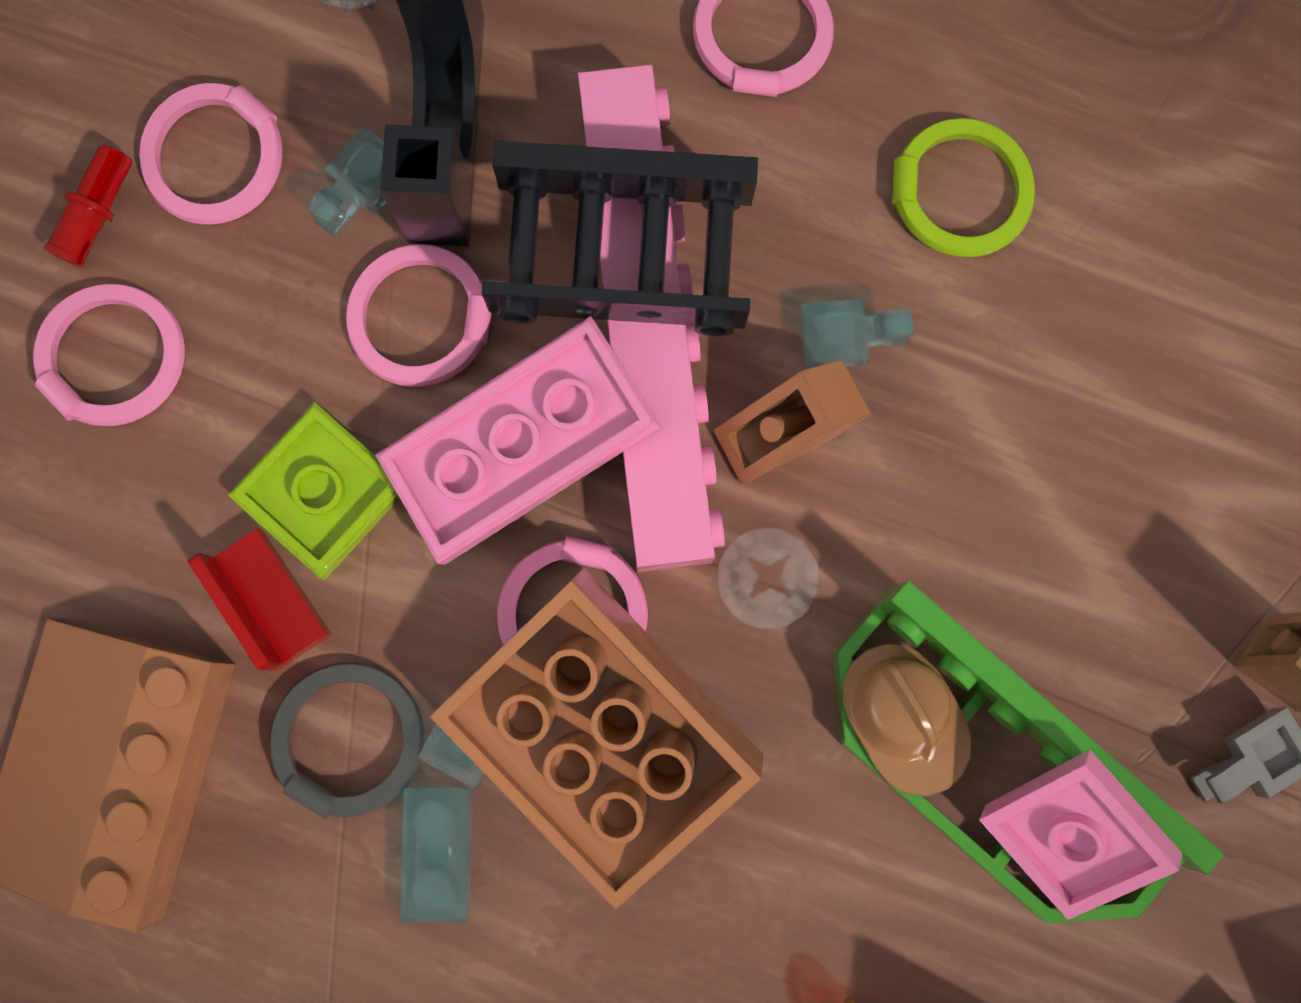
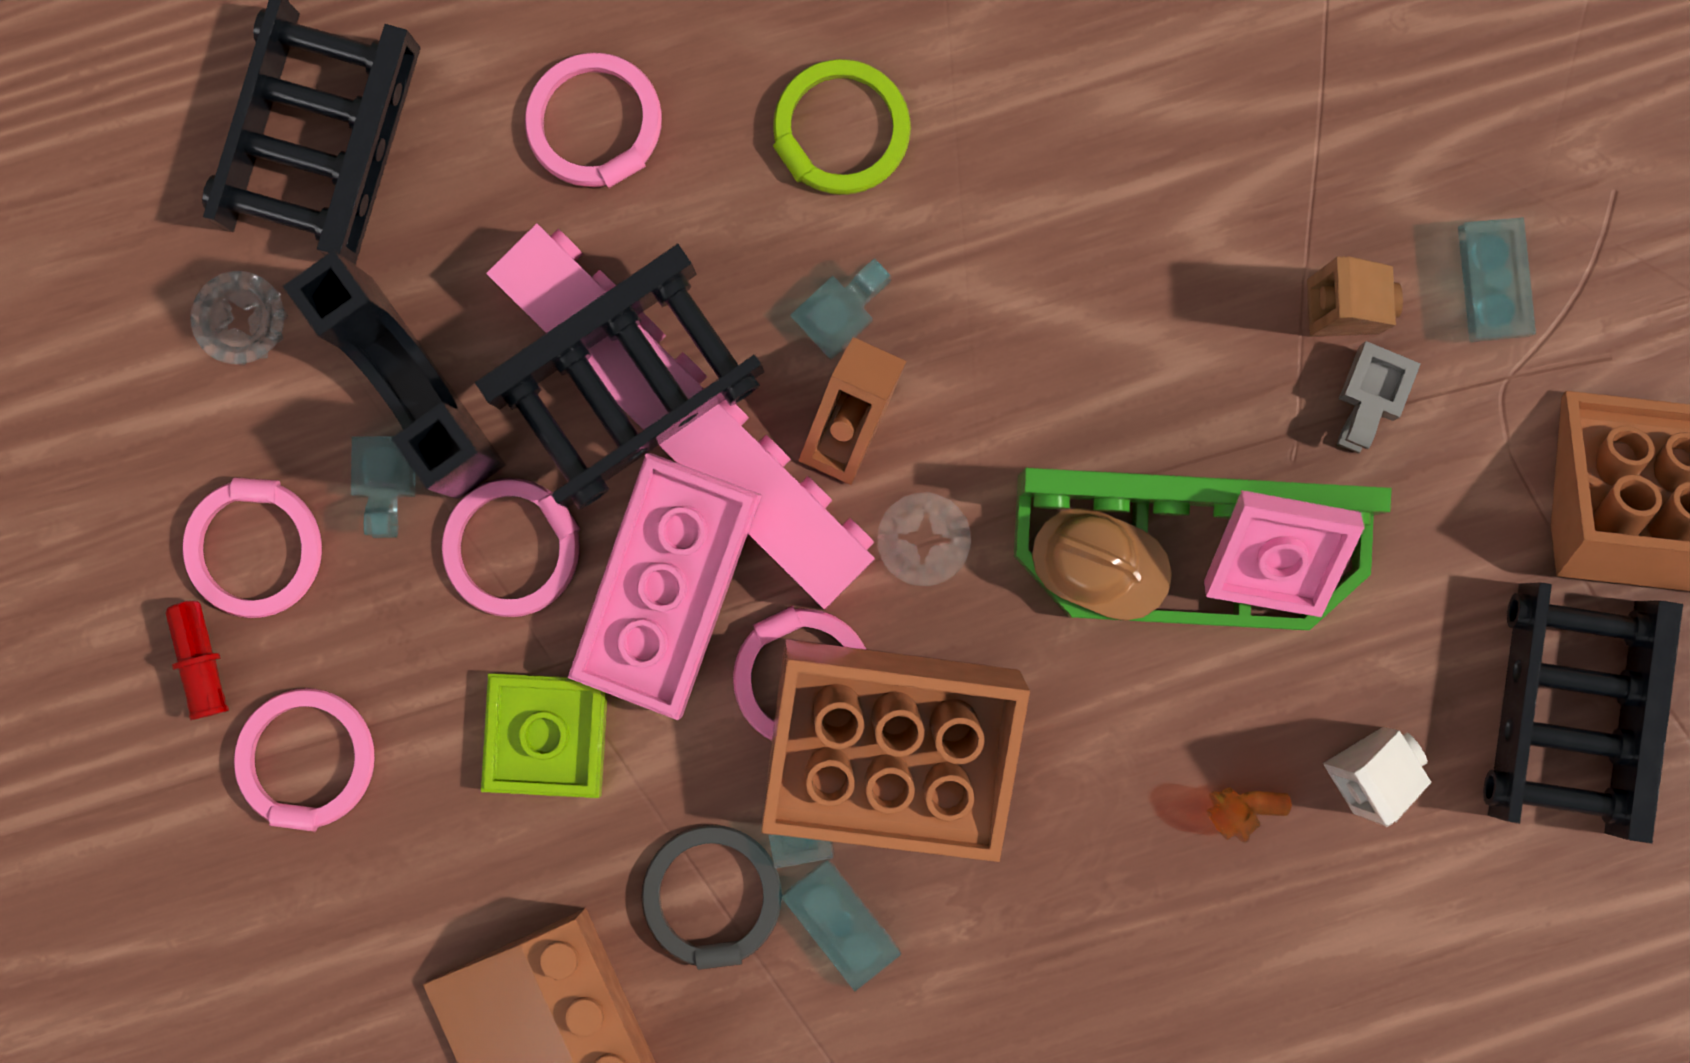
camera: 30 degrees left, 5 degrees up
red panel [187,529,332,671] -> none

